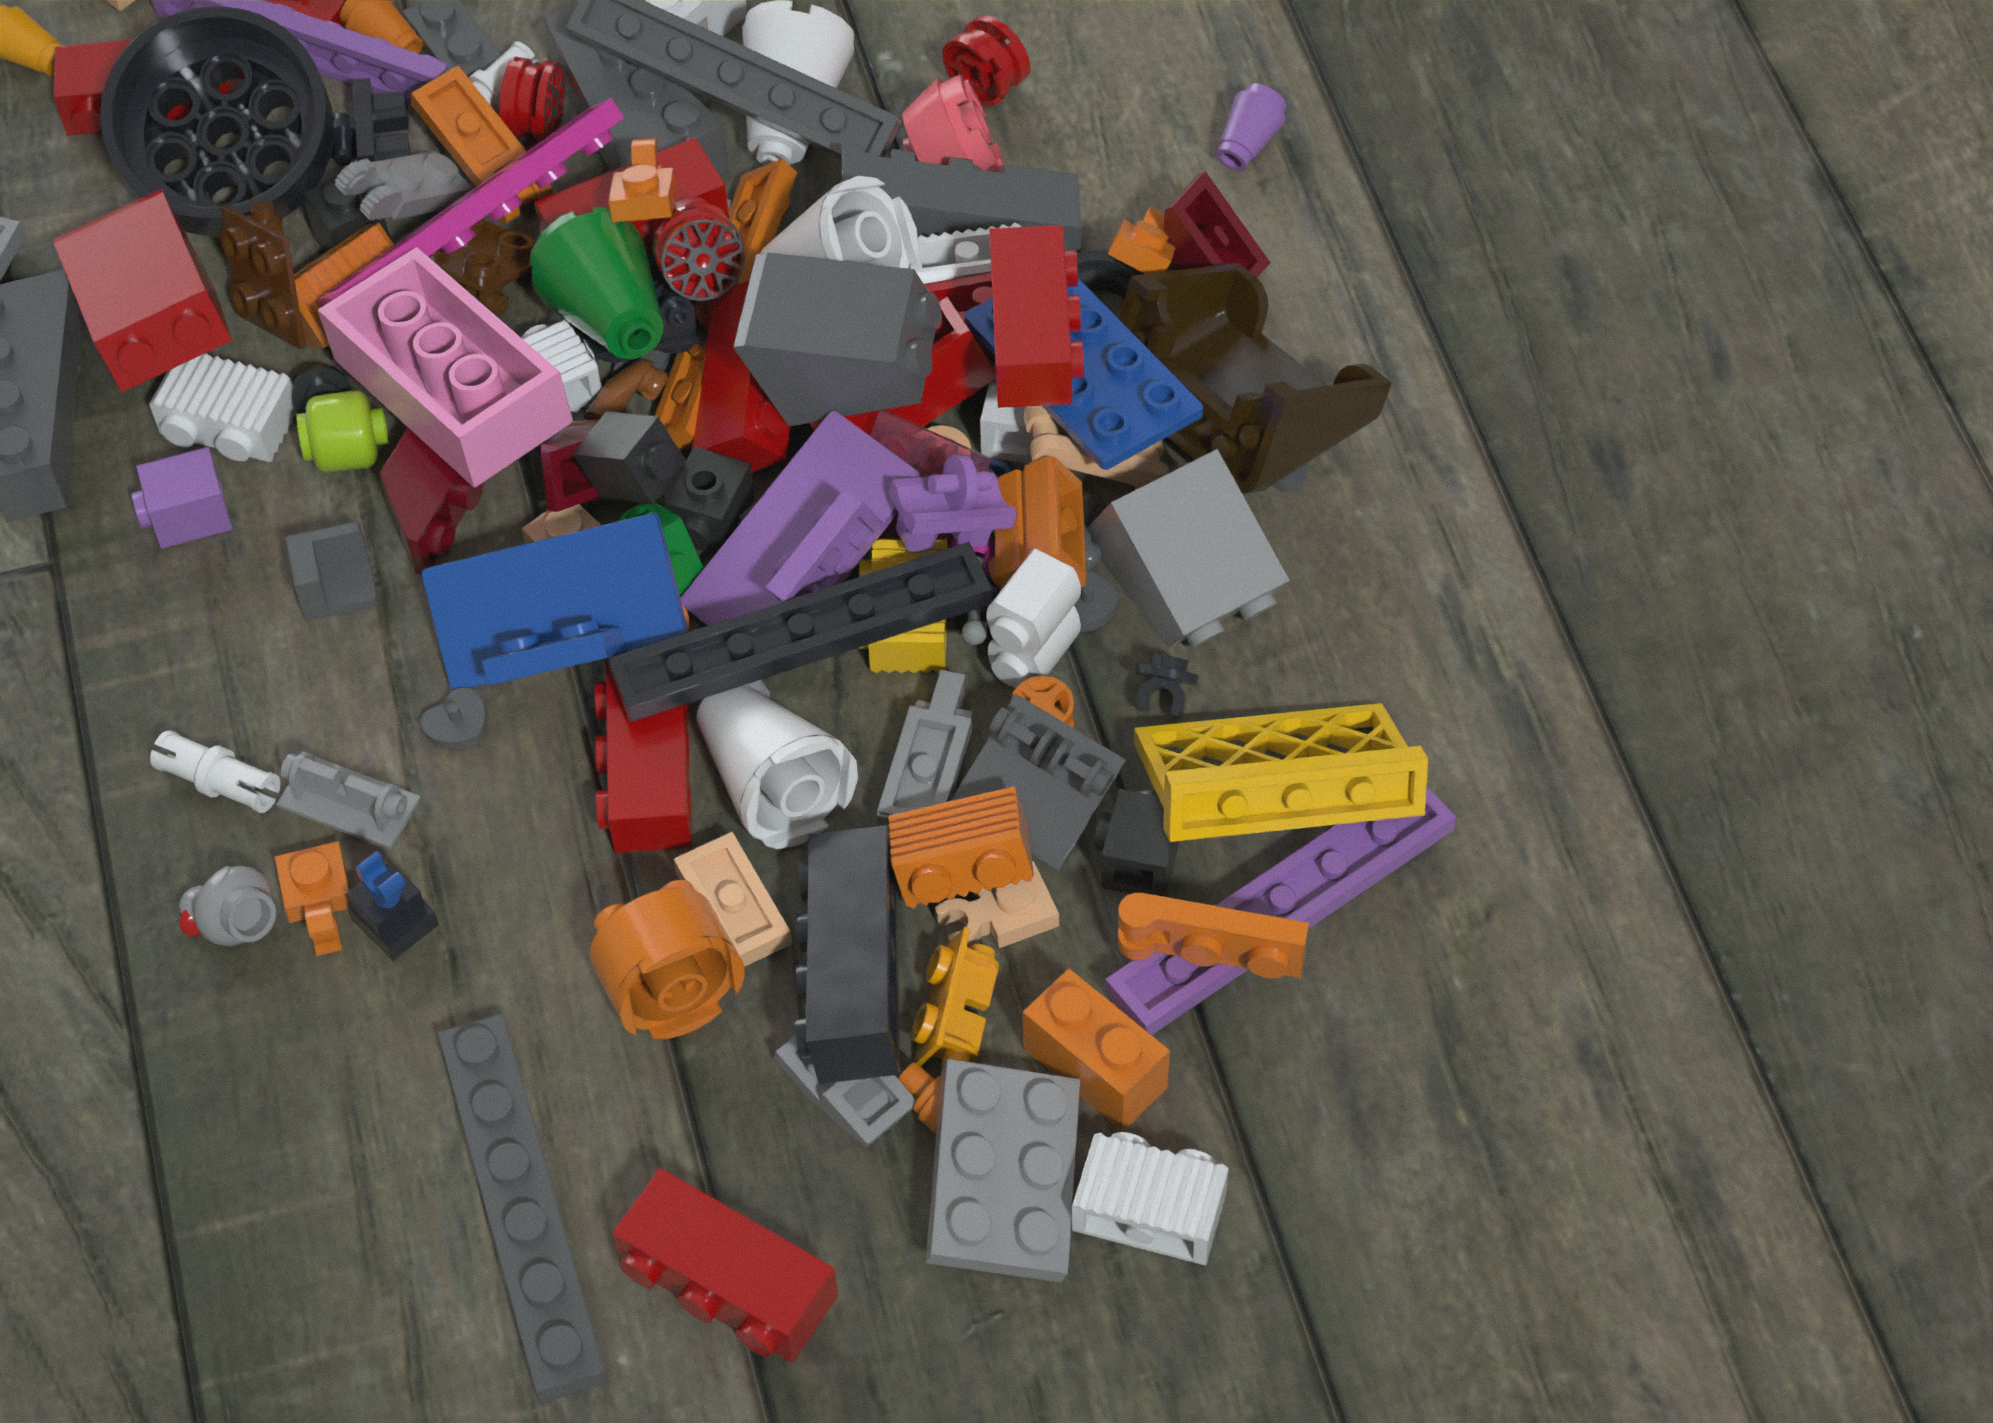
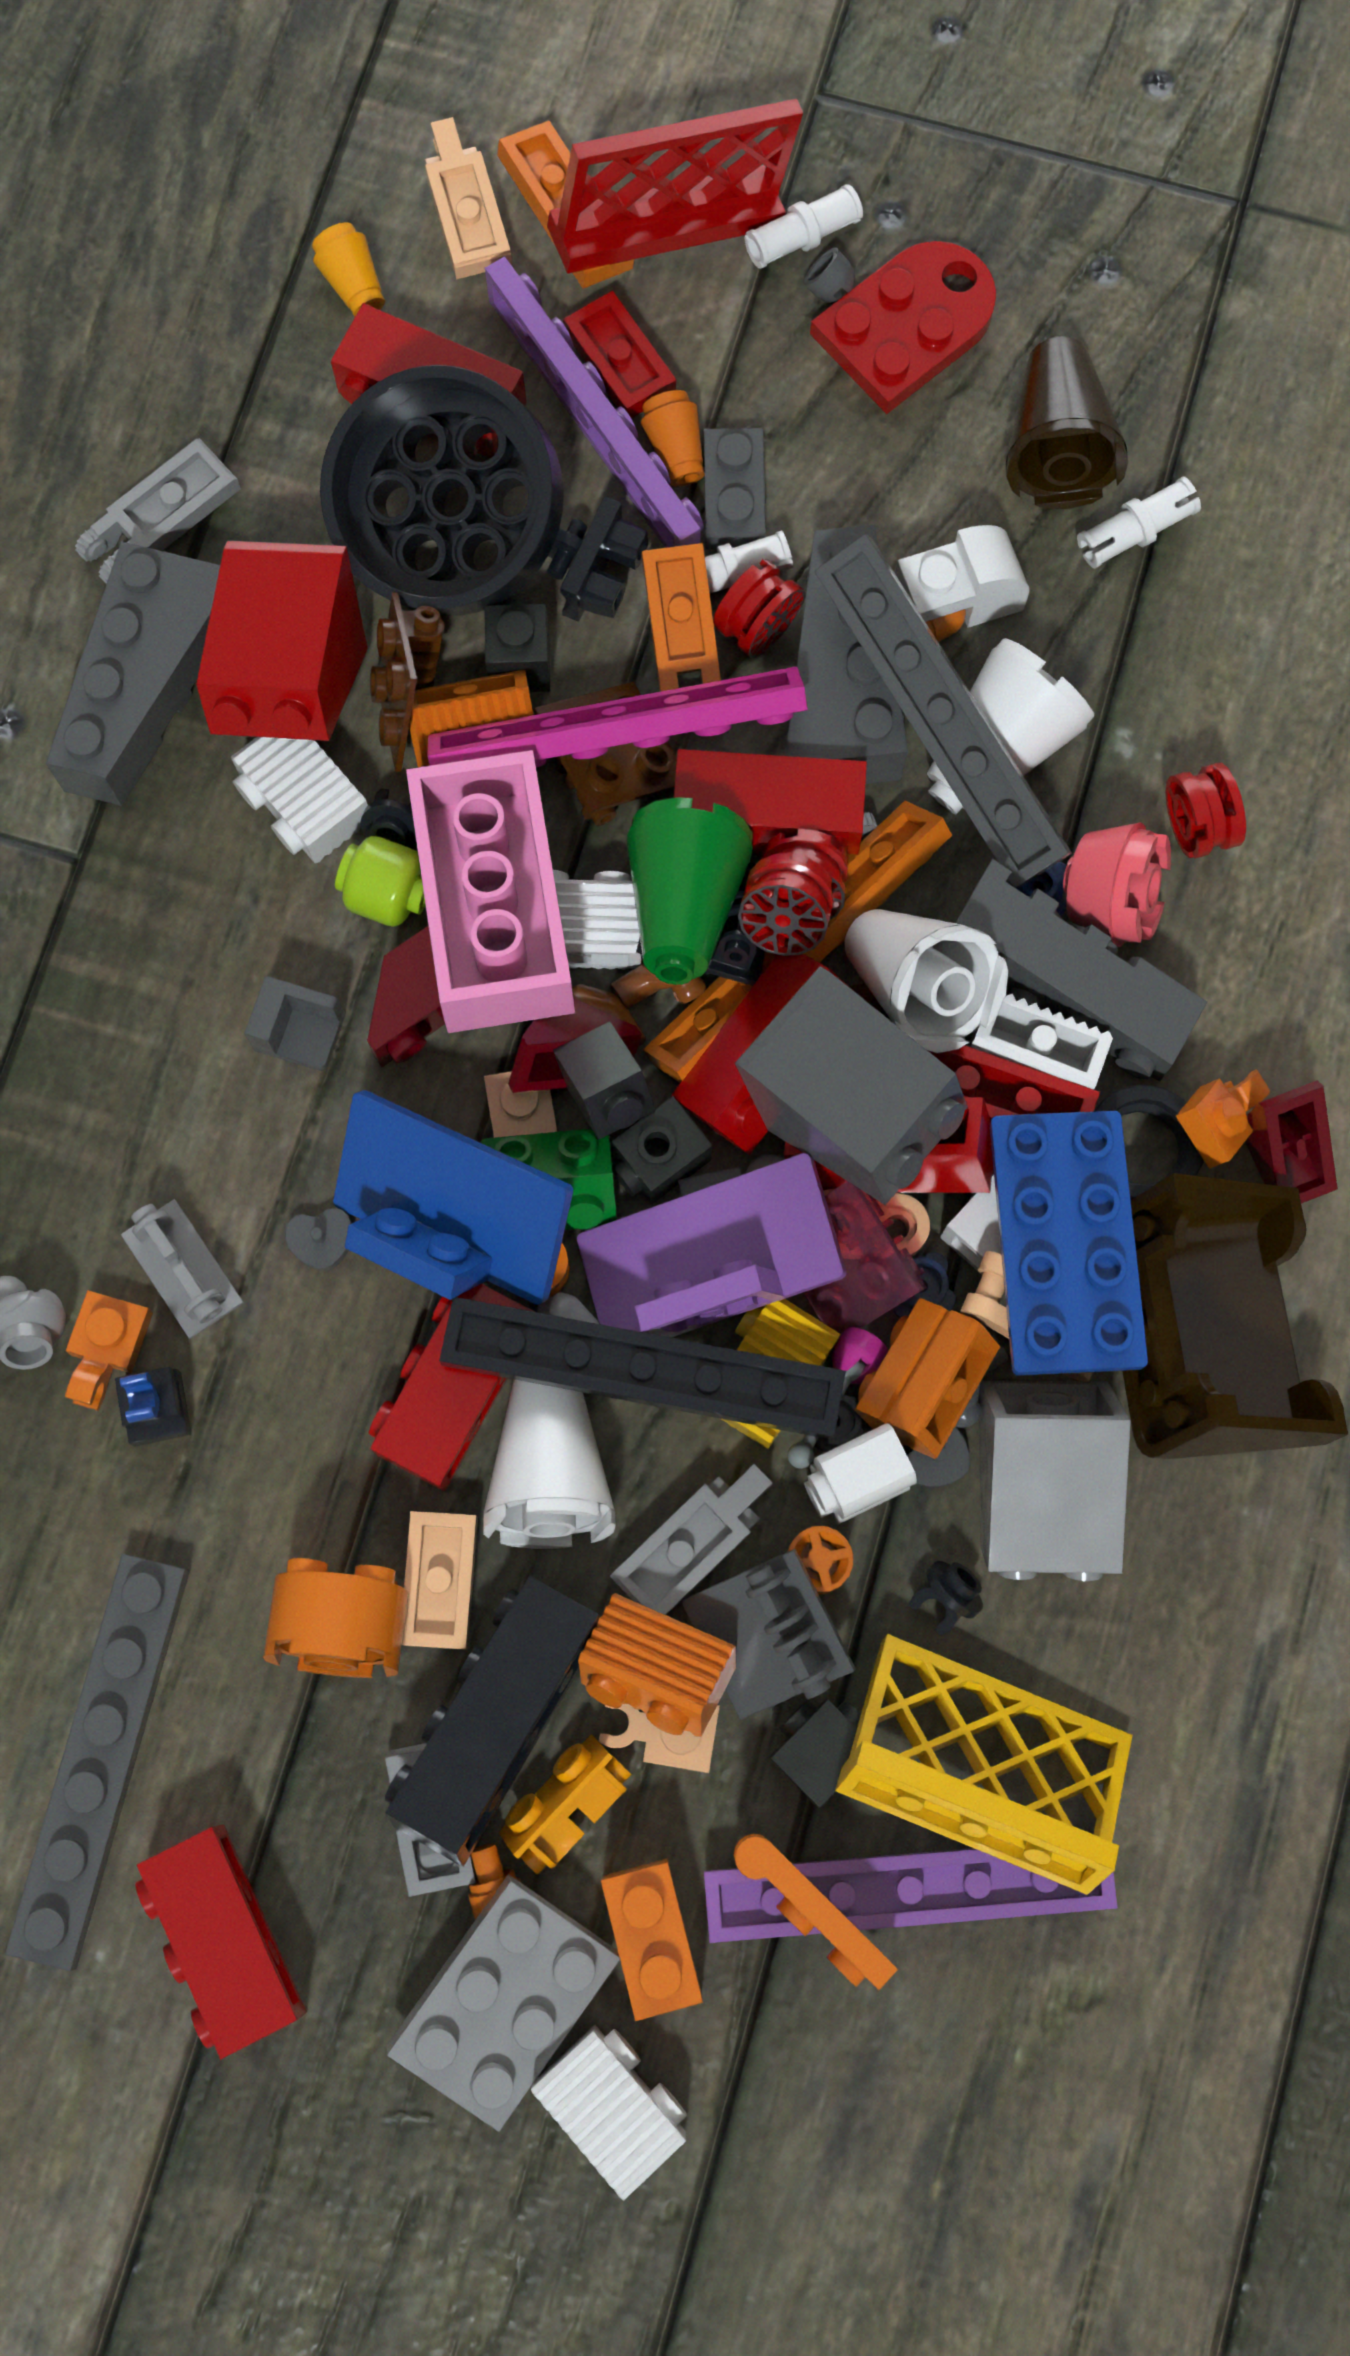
camera: 30 degrees right, 20 degrees up
medium lavender brick [131,447,233,549] -> none
white pin [150,730,280,813] -> none
light grey hinge [334,151,474,221] -> none
orange plate [608,138,677,222] -> none
medium lavender hips [888,455,1017,552] -> none
red brick [989,225,1084,408] -> none

